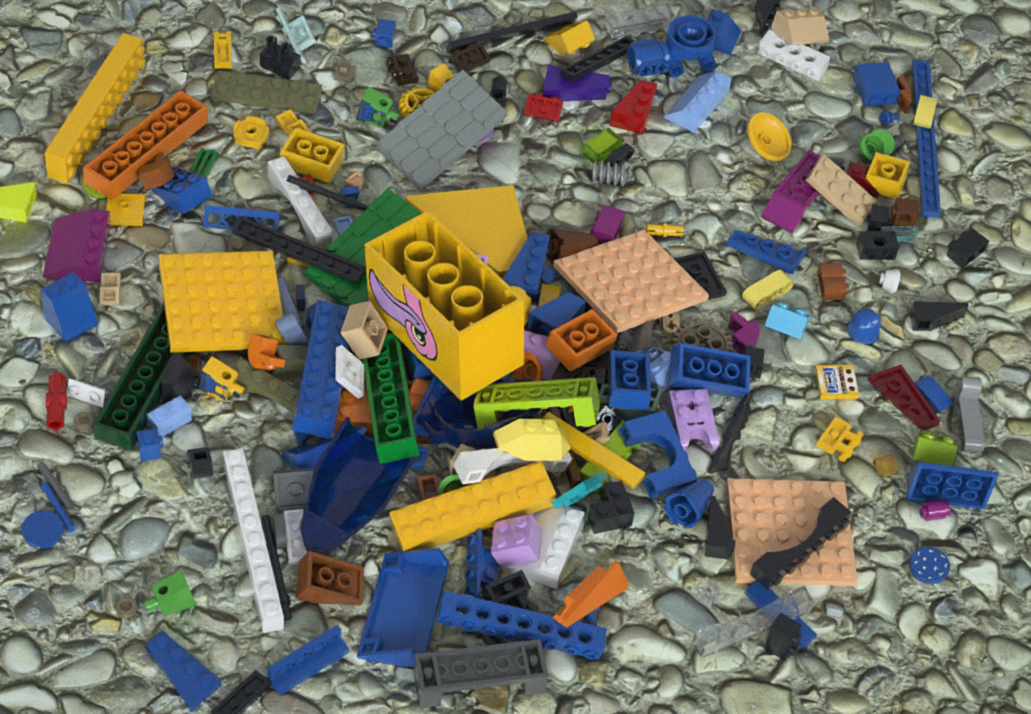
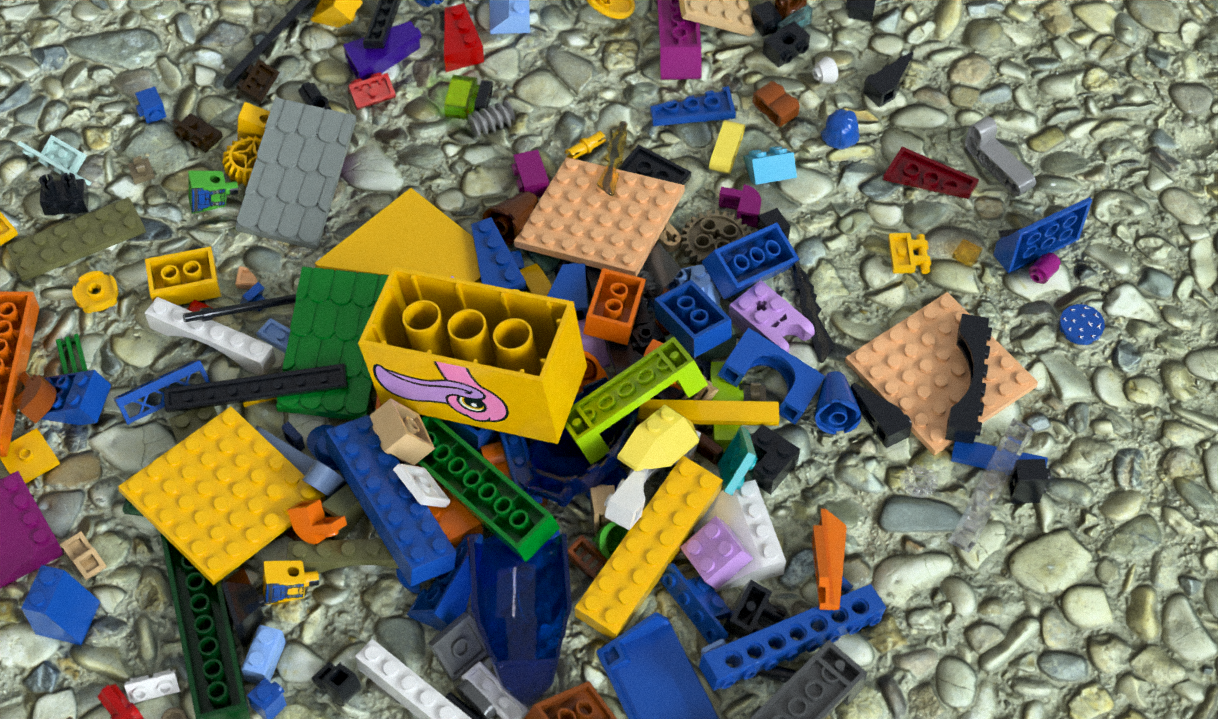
camera: 30 degrees left, 5 degrees up
yellow slope [275,109,311,137] -> none
tile [815,365,859,400] -> none
lime slope [913,430,958,466] -> none
blue slope [915,375,954,414] -> none
none -> clear yellow sword [597,121,628,196]

